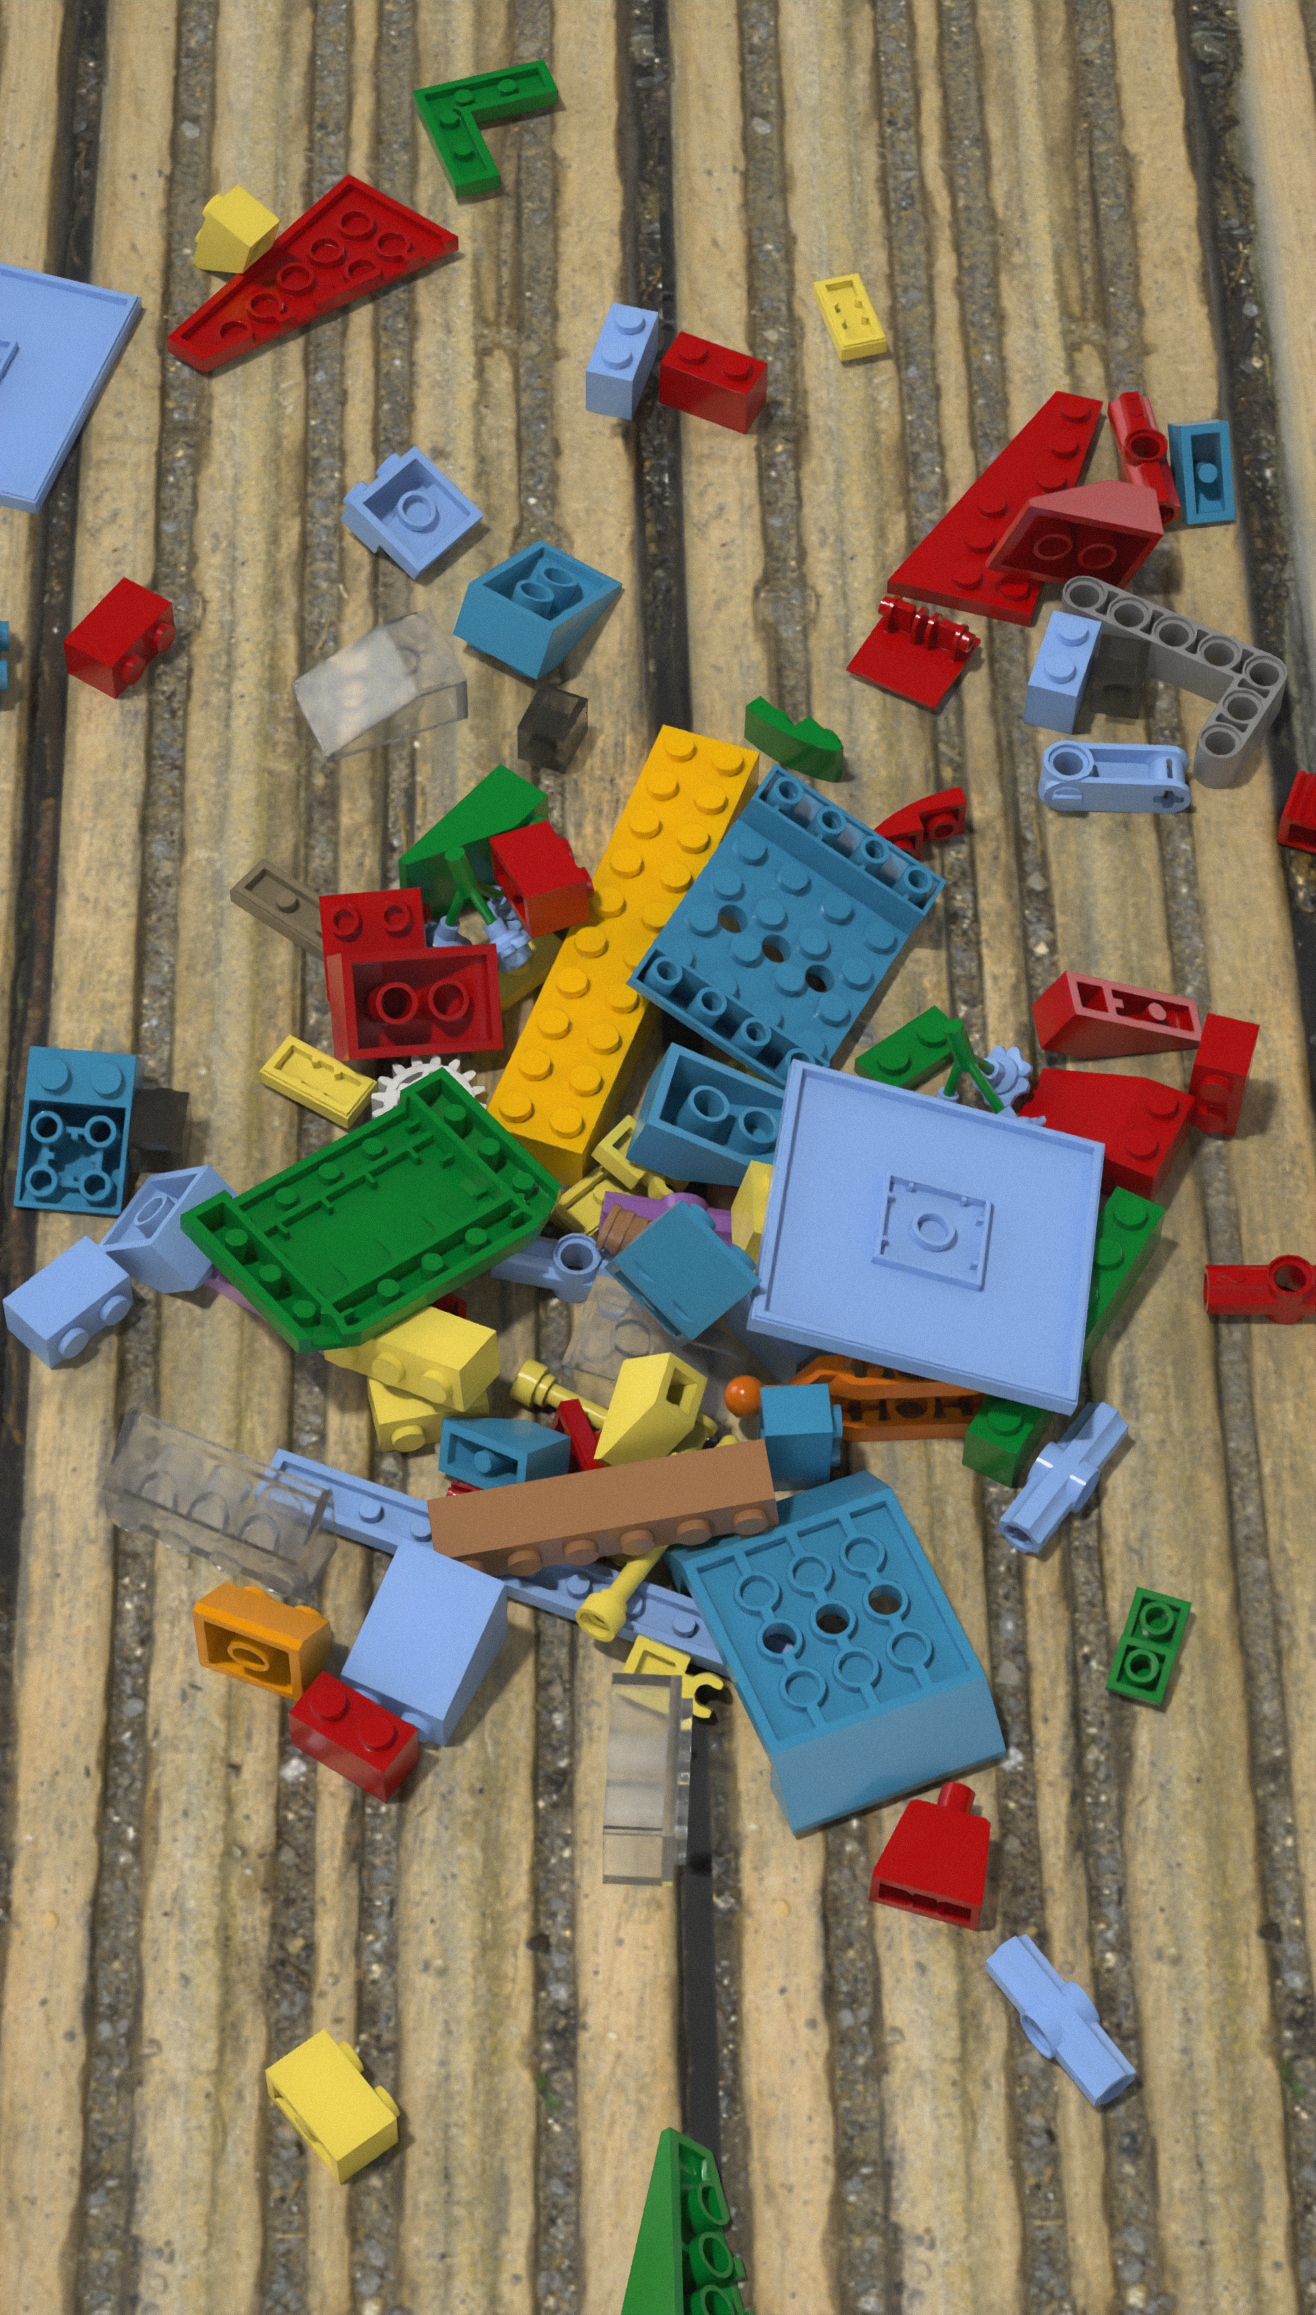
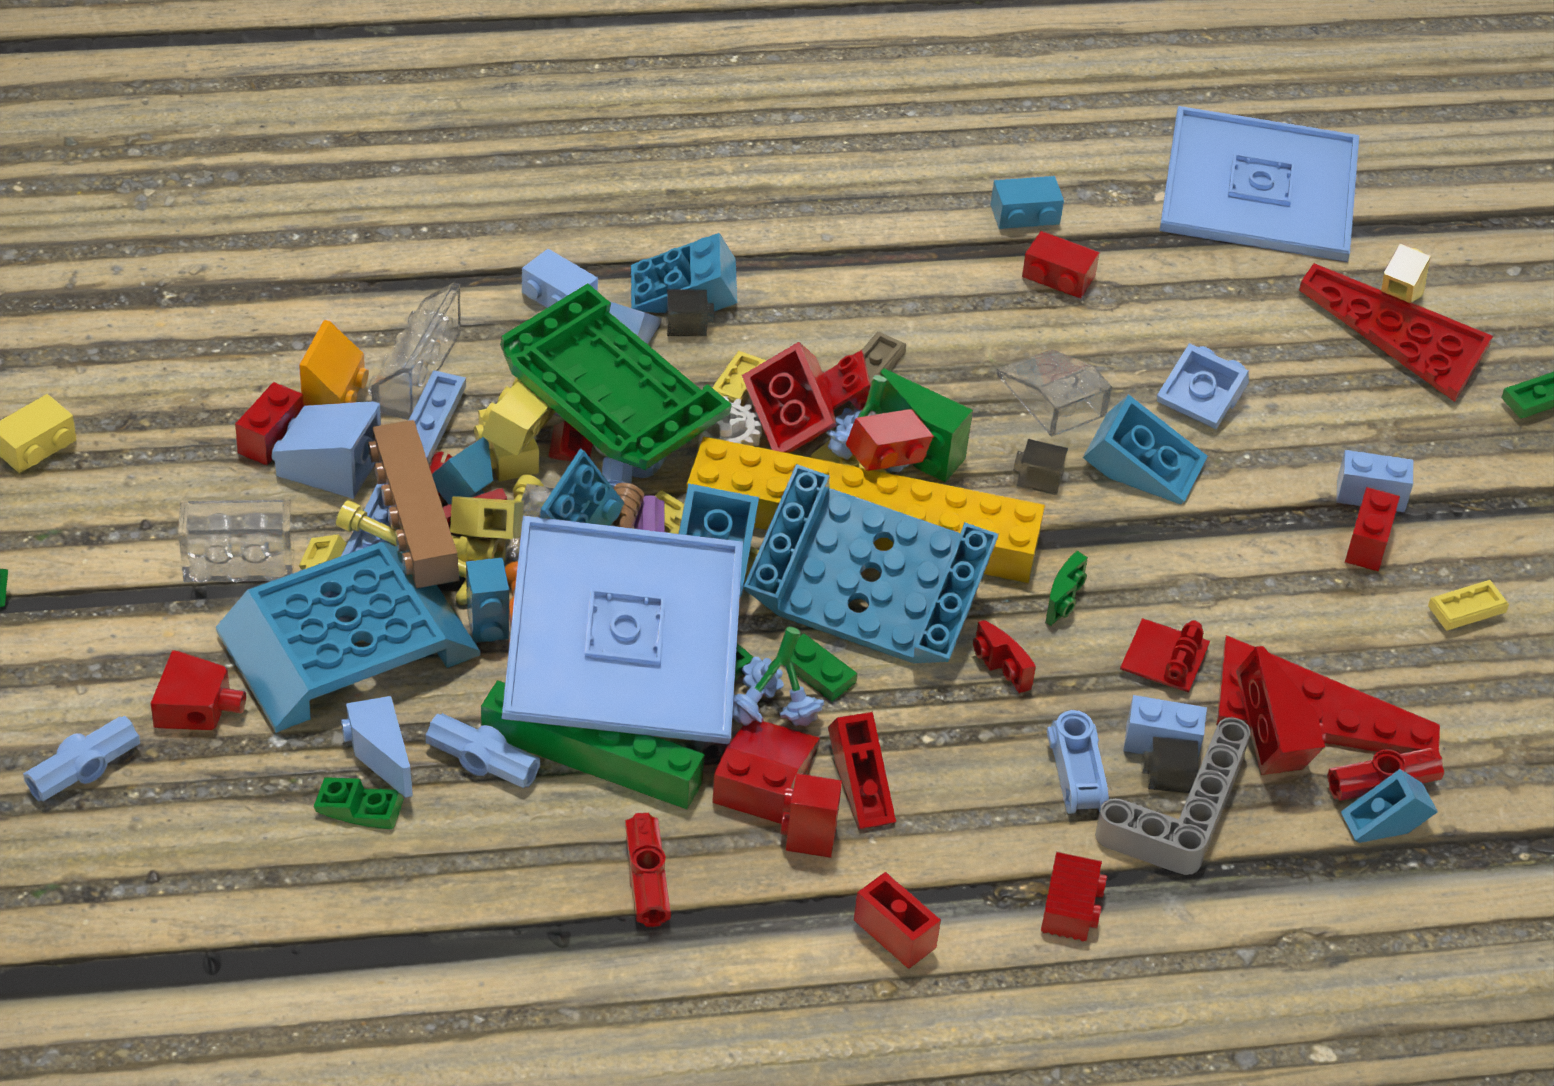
camera: 80 degrees right, 10 degrees down
none -> light blue slope [341,696,413,798]

